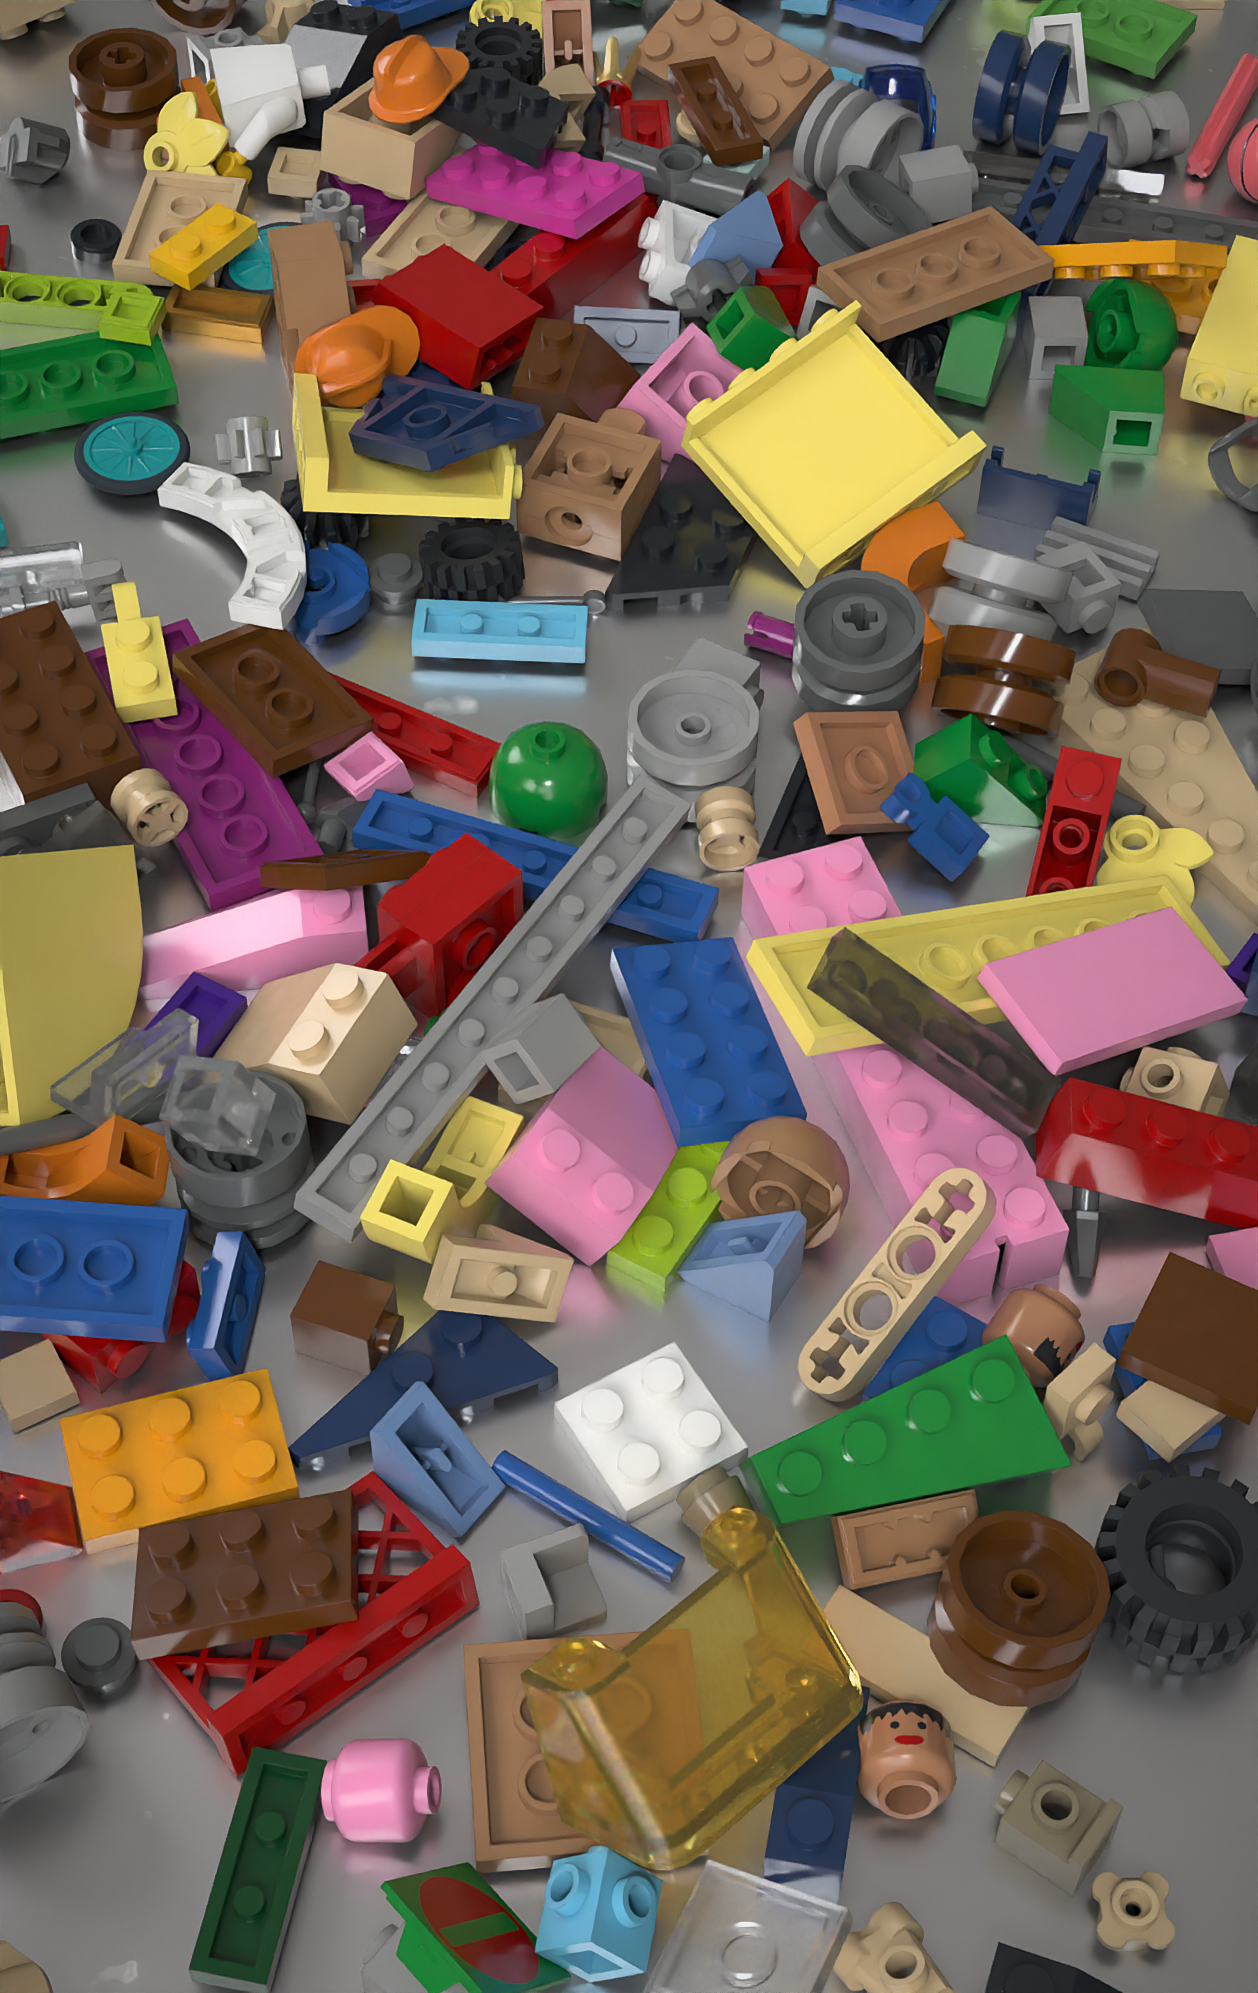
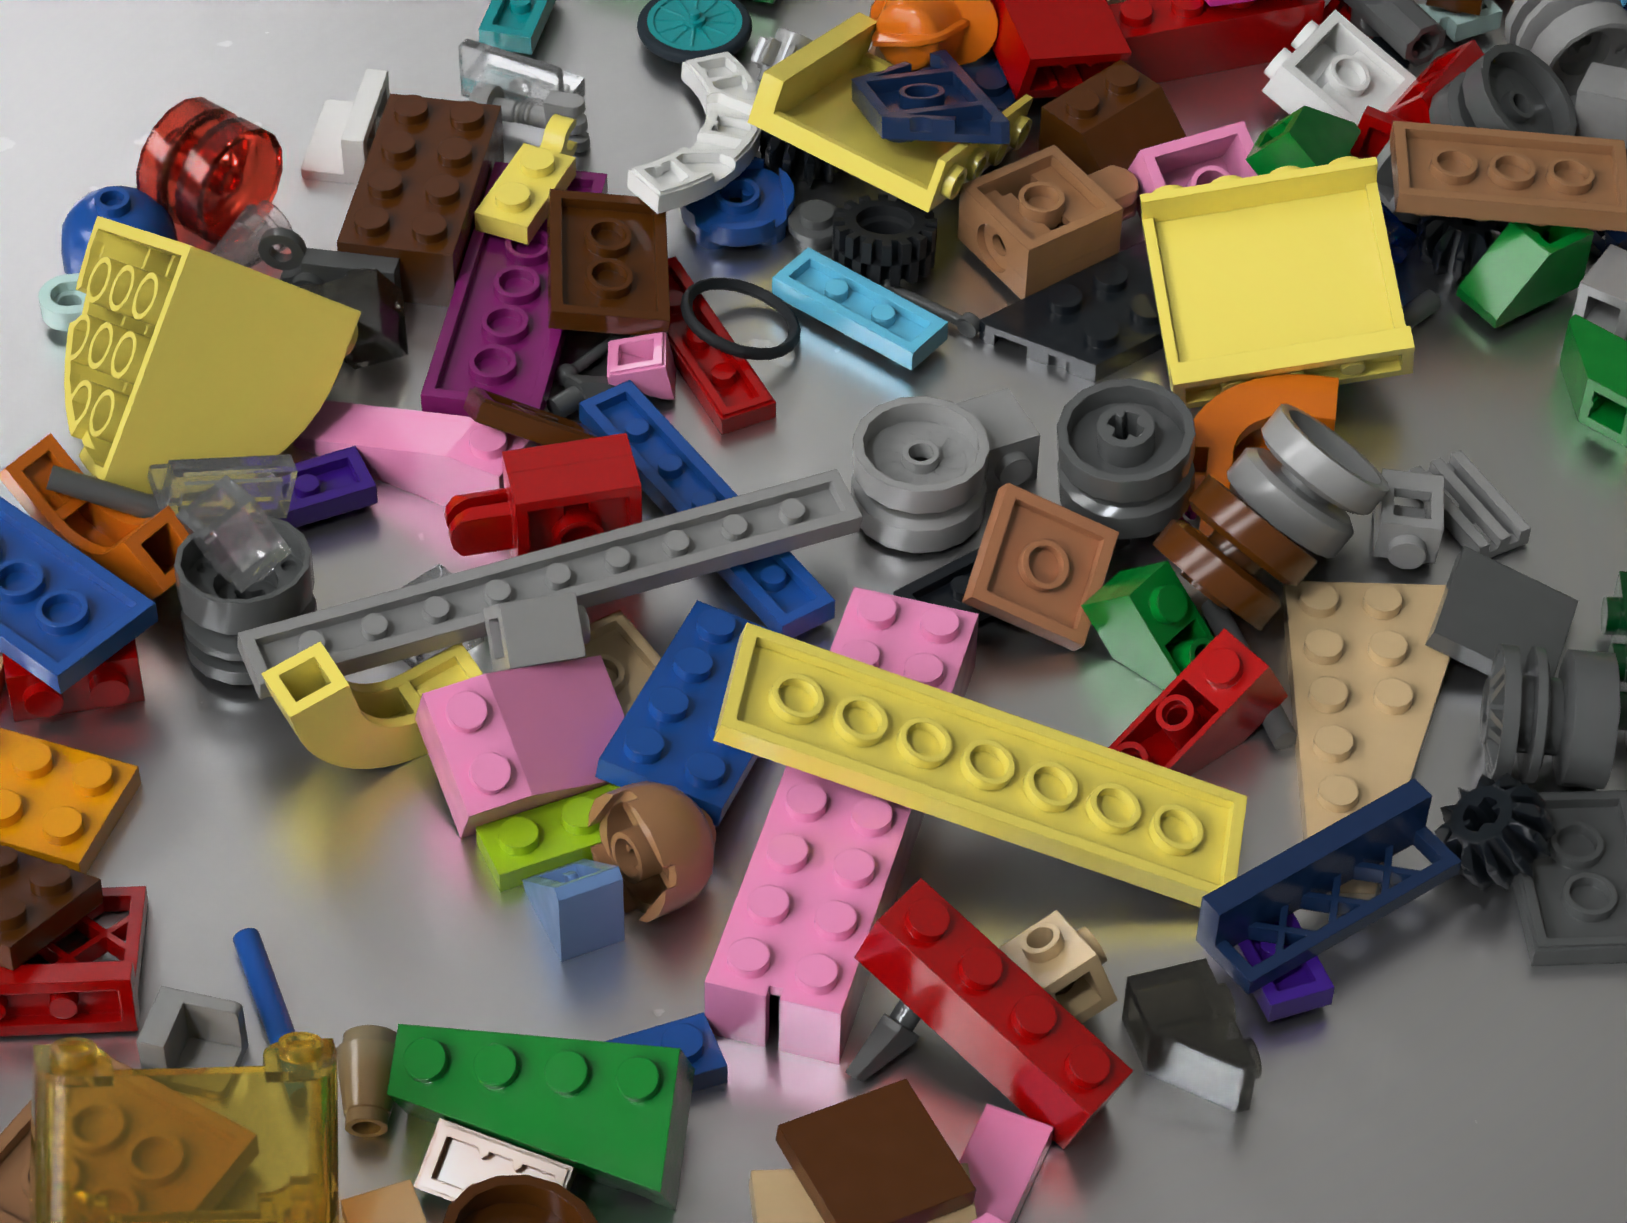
camera: 35 degrees right, 5 degrees down
tan wheel [111,768,188,847] -> none
blue plate [186,1231,266,1382] -> none
tan slope [197,963,418,1125] -> none
dark blue wing [288,1310,558,1470] -> none
reddish brown brick [290,1260,404,1376] -> none
medium blue slope [370,1381,506,1537] -> none
tan slope [423,1224,574,1323] -> none
green cylinder [488,721,608,841] -> none
white plate [554,1342,748,1523] -> none
panel [573,305,682,365] -> none
dark grey piece [670,255,755,325] -> none
medium blue slope [688,190,783,283] -> none
tan wheel [694,786,760,872] -> none
tan beam [798,1168,997,1402] -> none
clear smoke plate [807,927,1060,1140] -> none
blue plate [880,772,990,882] -> none
dark blue hinge [977,445,1101,531] -> none
bright pink tile [977,906,1248,1077] -> none
nougat head [980,1284,1085,1388] -> none
tan plate [1043,1342,1116,1461] -> none
reddish brown piece [1094,628,1222,718] -> none
light yellow plate [1097,815,1214,908] -> none
none -> black tyre [680,278,801,360]

